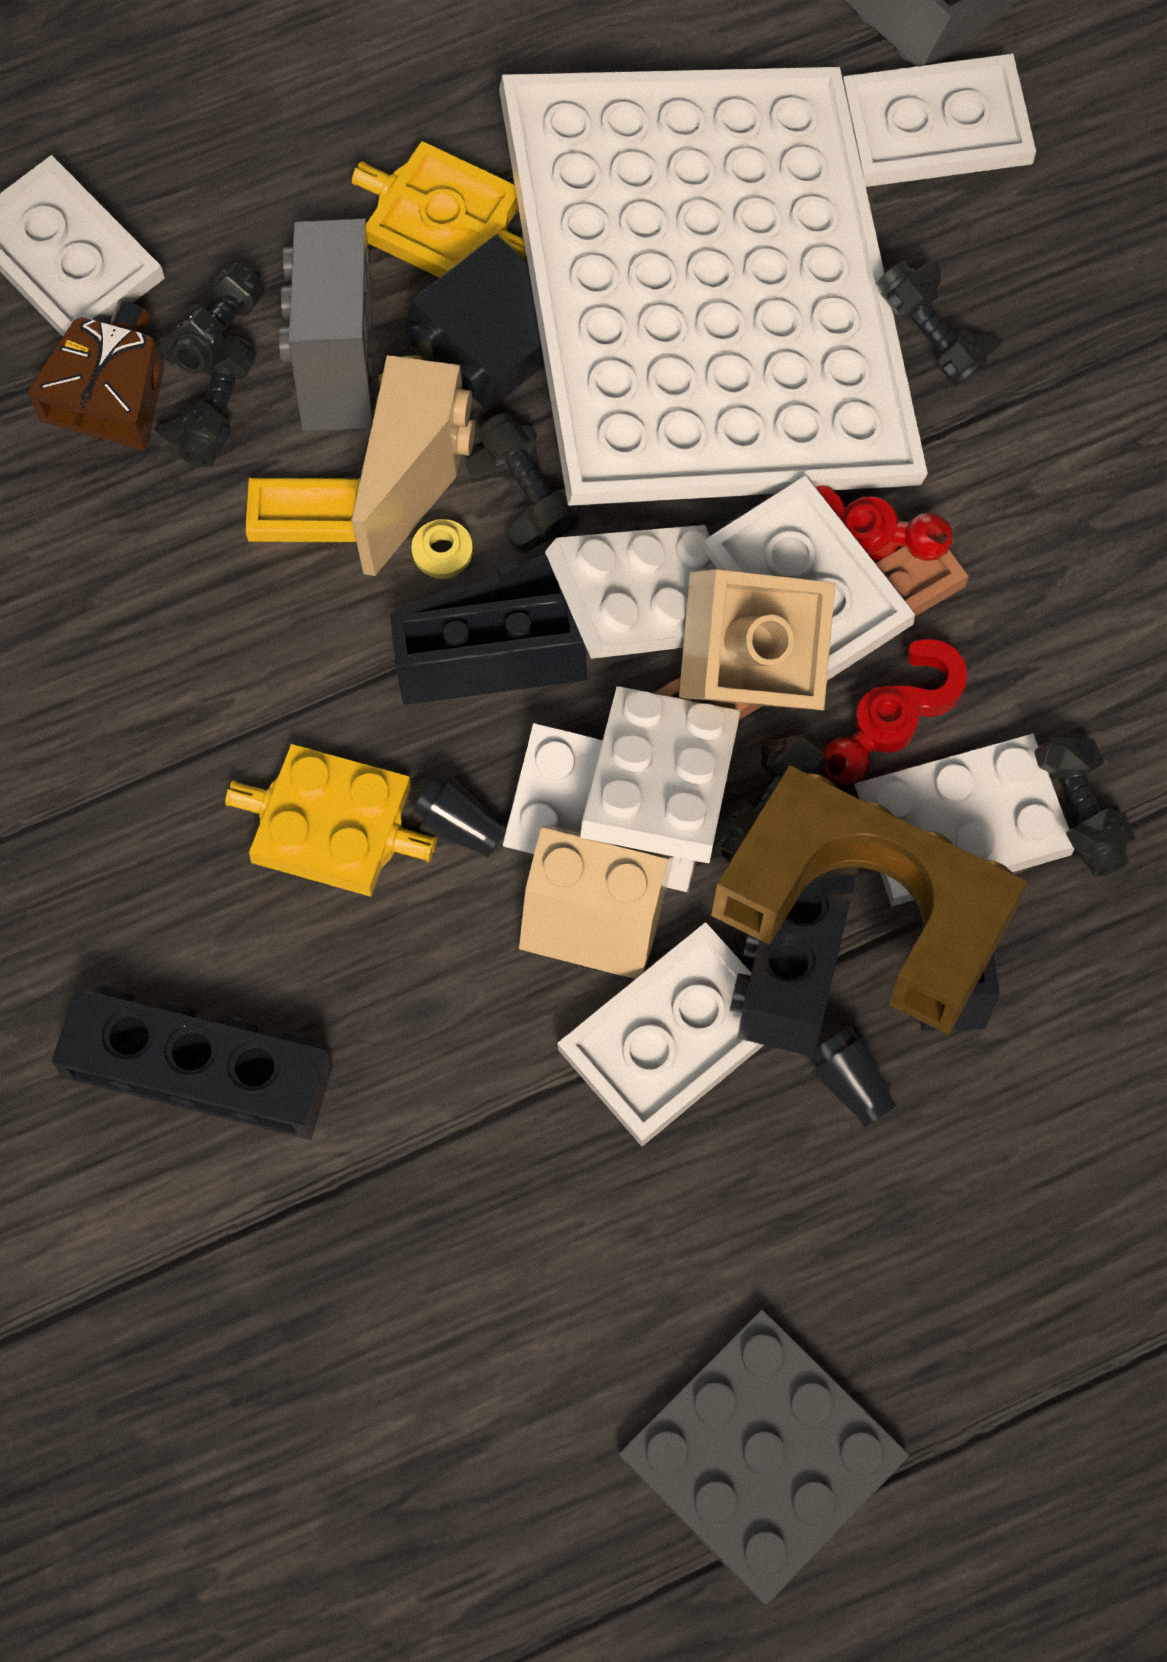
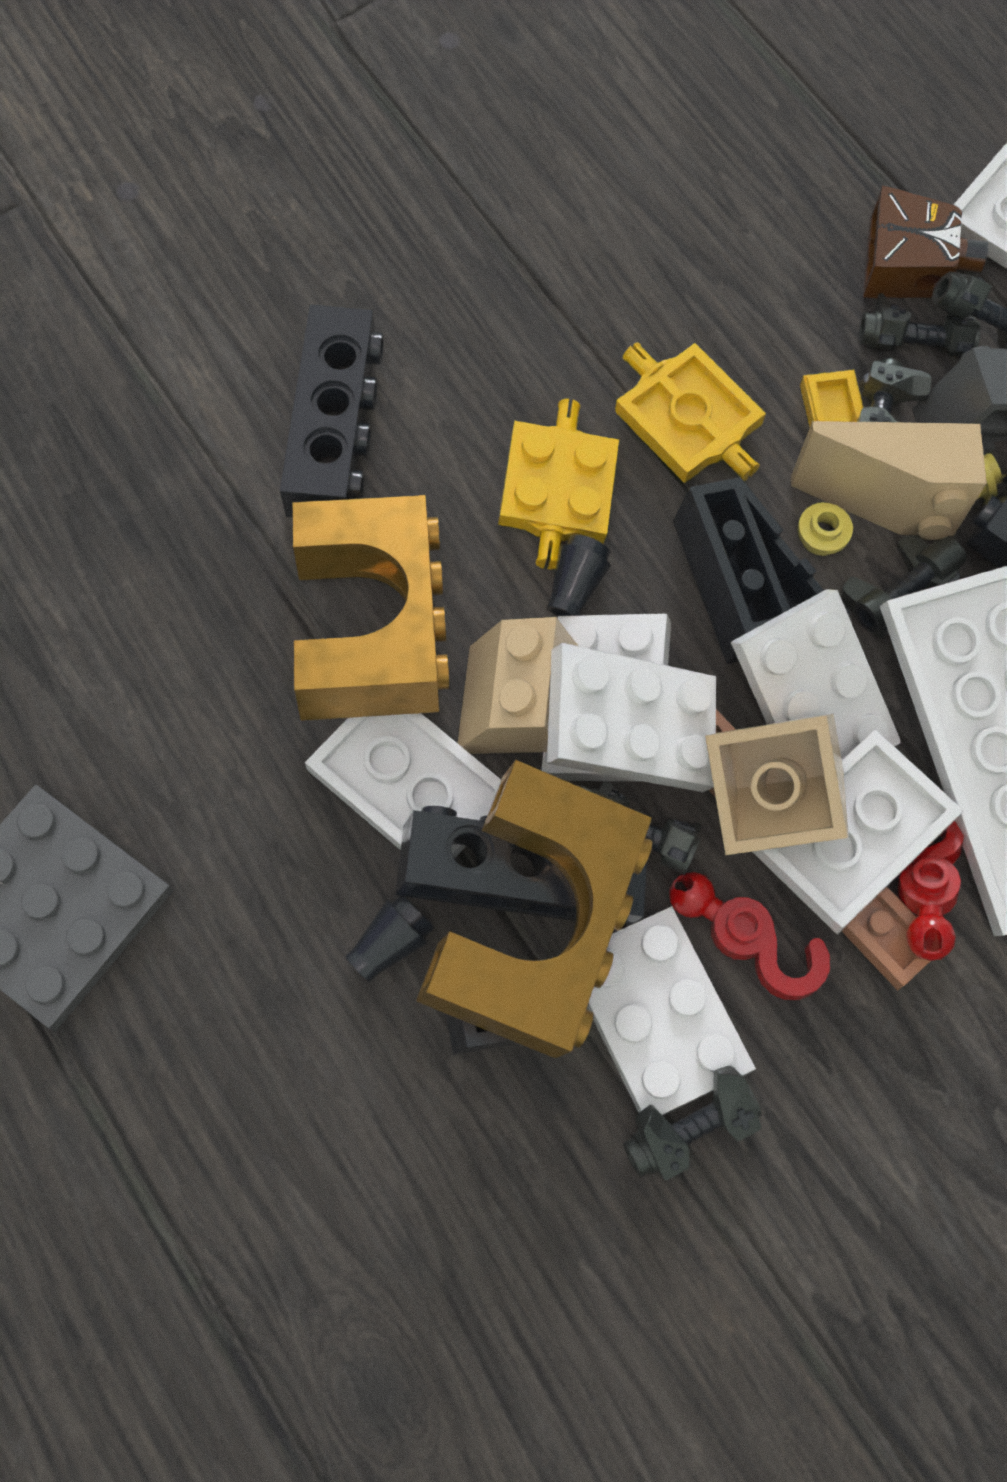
camera: 75 degrees right, 0 degrees up
none -> pearl gold arch [293,495,449,721]
none -> yellow plate [615,342,766,483]
none -> pearl dark grey piece [857,358,932,422]

